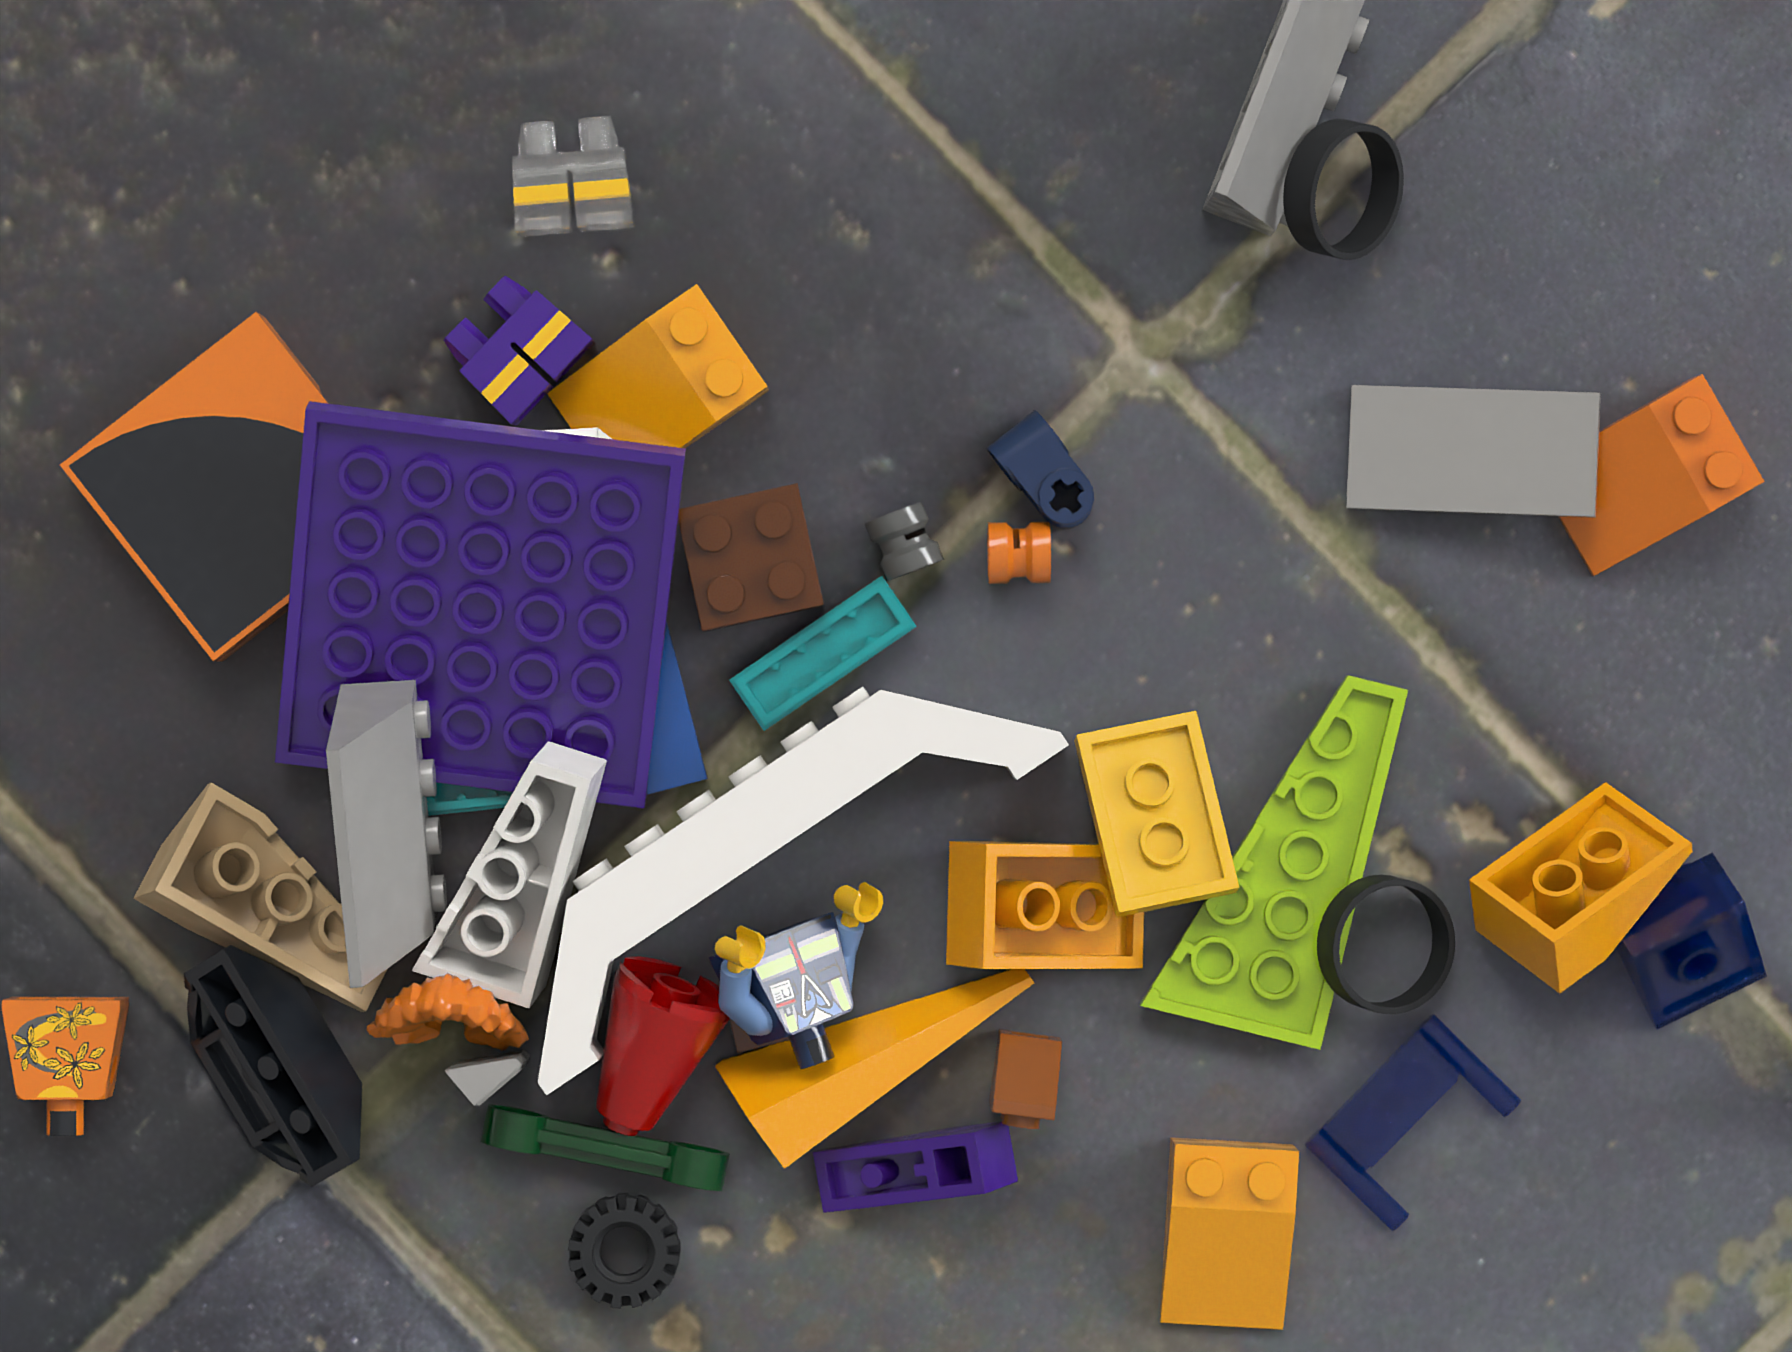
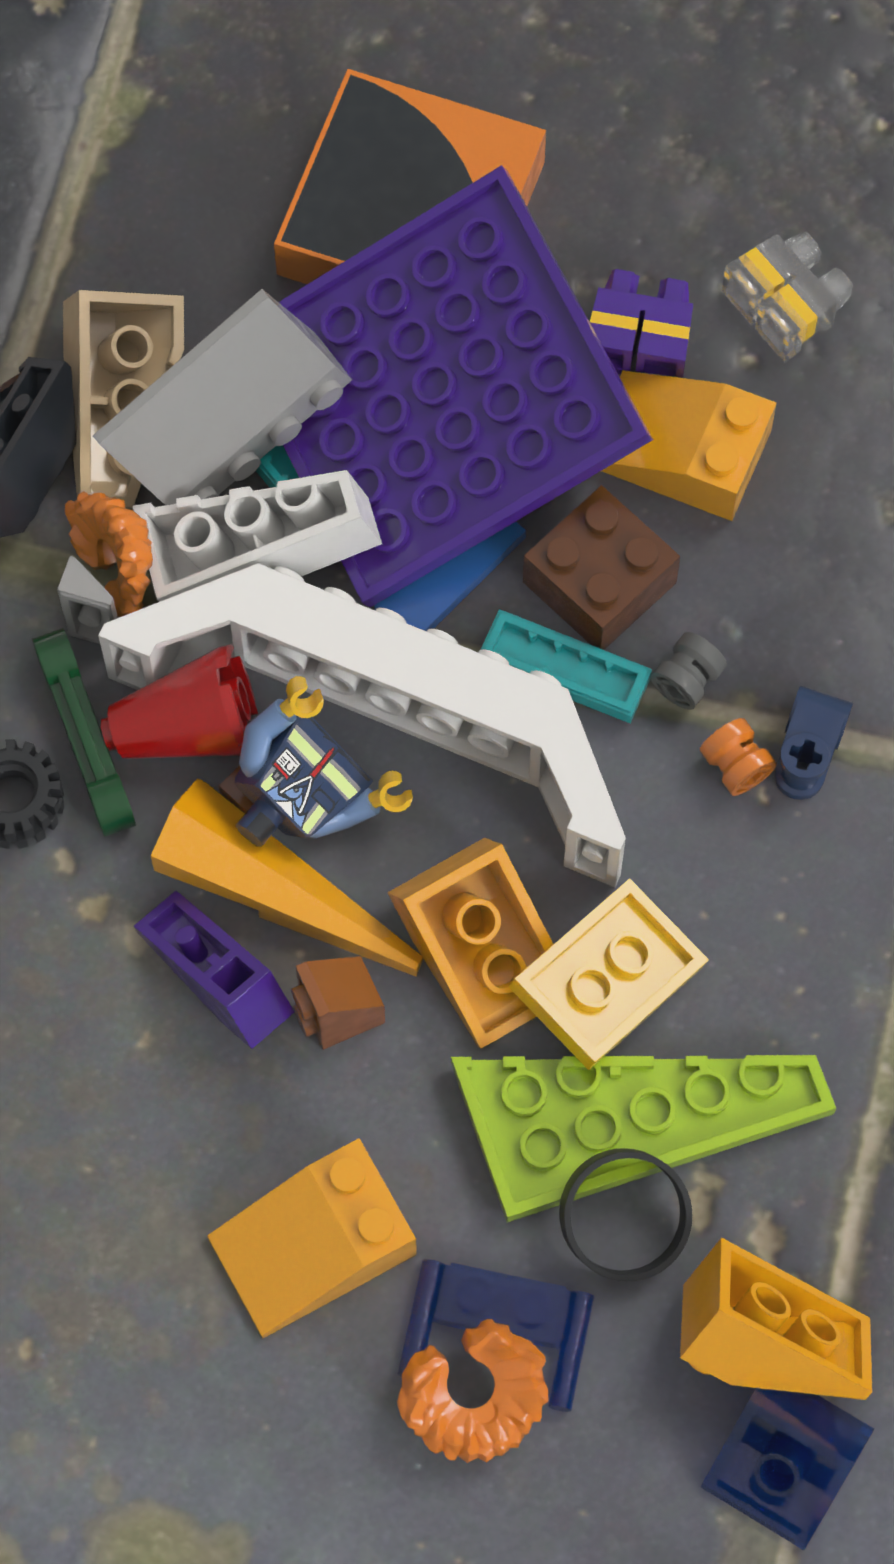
camera: 55 degrees right, 20 degrees down
none -> orange piece [397,1319,549,1463]

